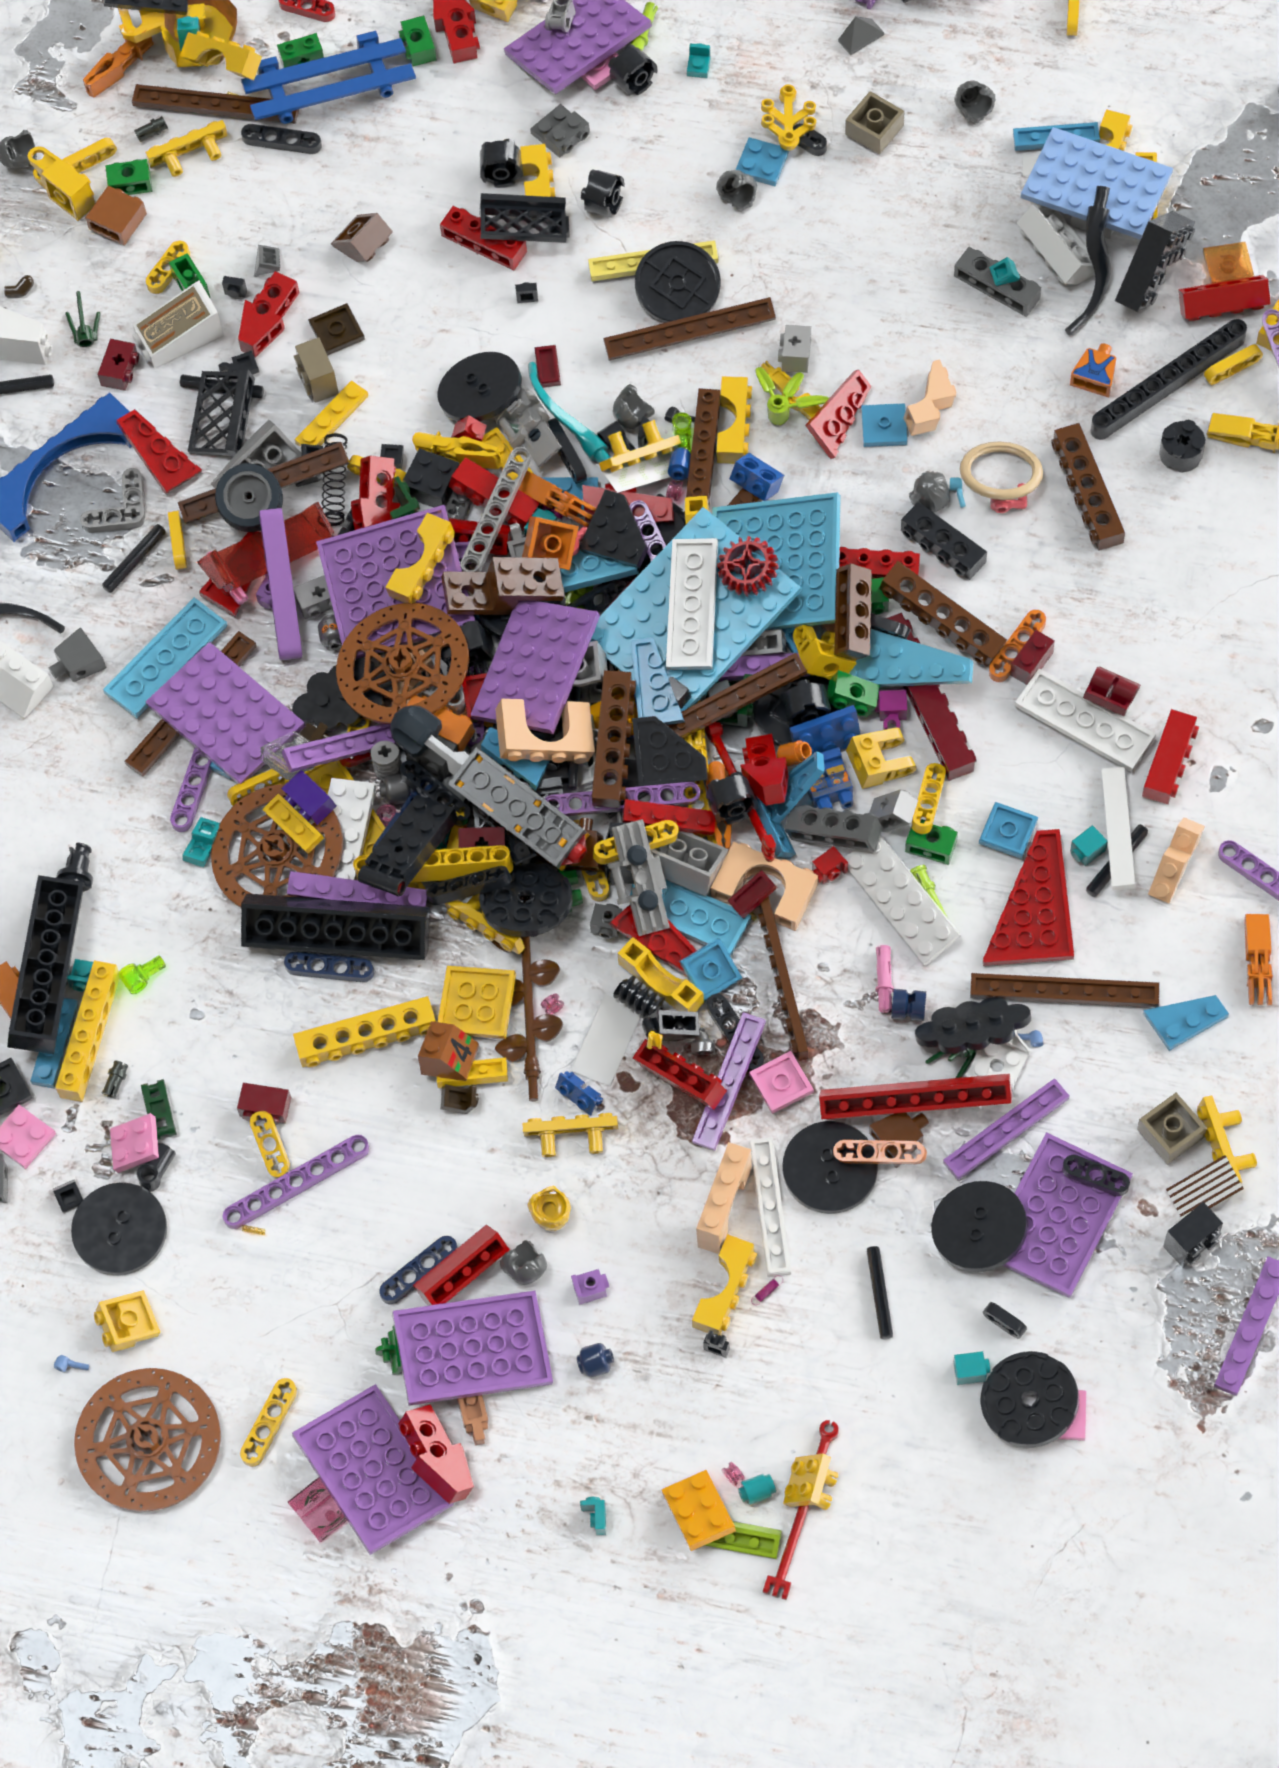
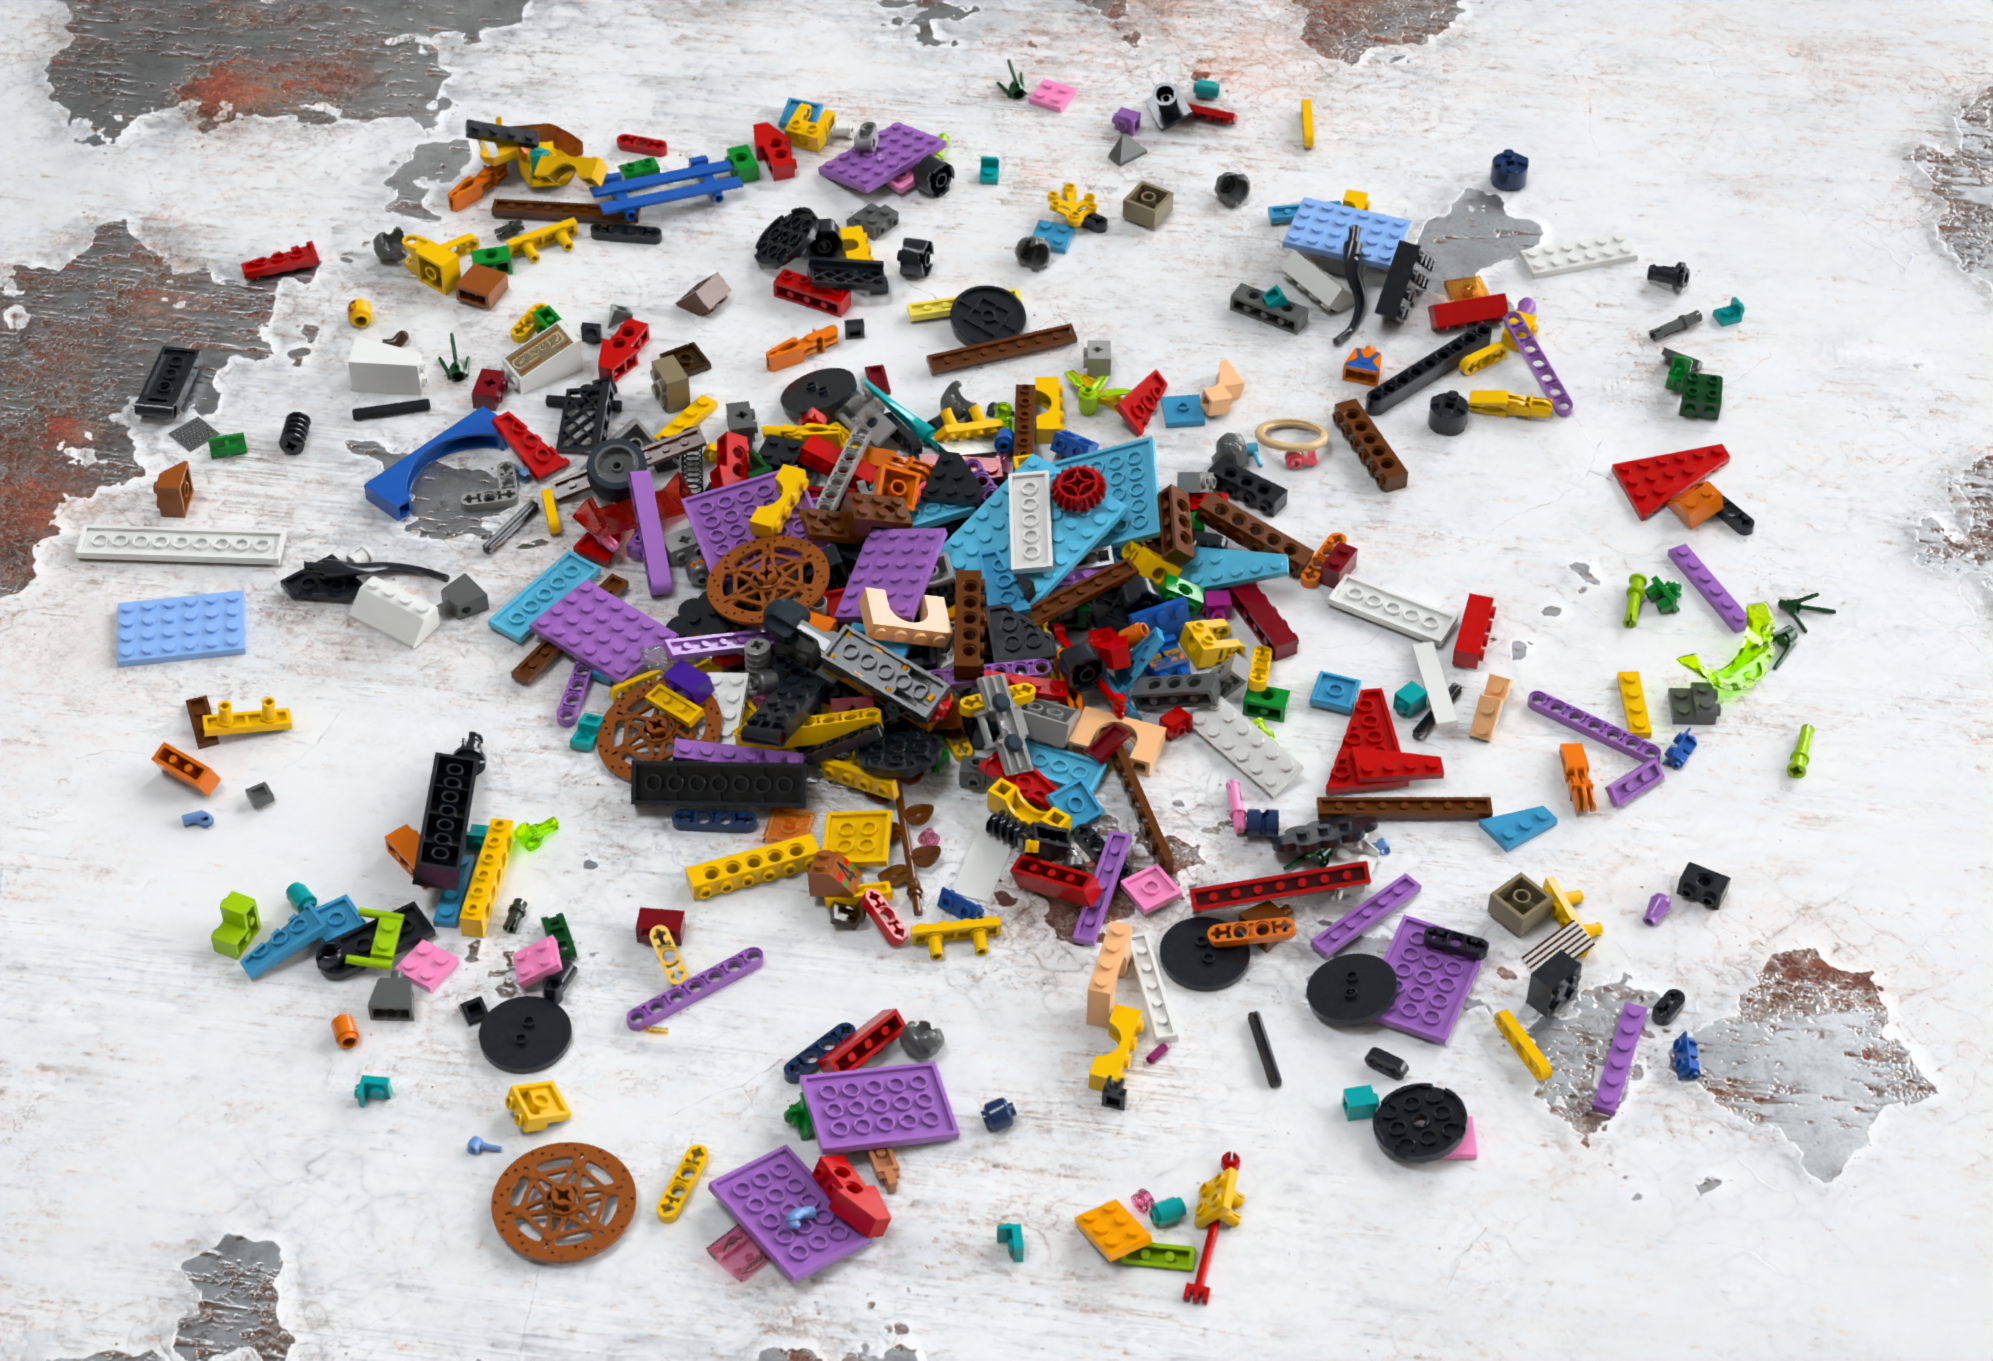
camera: 10 degrees left, 20 degrees down
yellow hair [527,1185,571,1231] -> none
medium lavender brick [571,1269,609,1305] -> none
dark red plate [1083,666,1141,716] -> none
none -> medium blue hand [513,463,531,483]
none -> dark grey brick [726,401,758,442]
none -> black plate [754,207,819,270]
none -> clear orange plate [763,807,816,844]
none -> orange arm [766,325,838,372]
none -> medium blue arm [785,1206,816,1230]
none -> red beam [860,889,908,946]
none -> light grey brick [1177,472,1216,493]
none -> red wing [1351,746,1444,784]
none -> yellow beam [1494,1009,1552,1082]

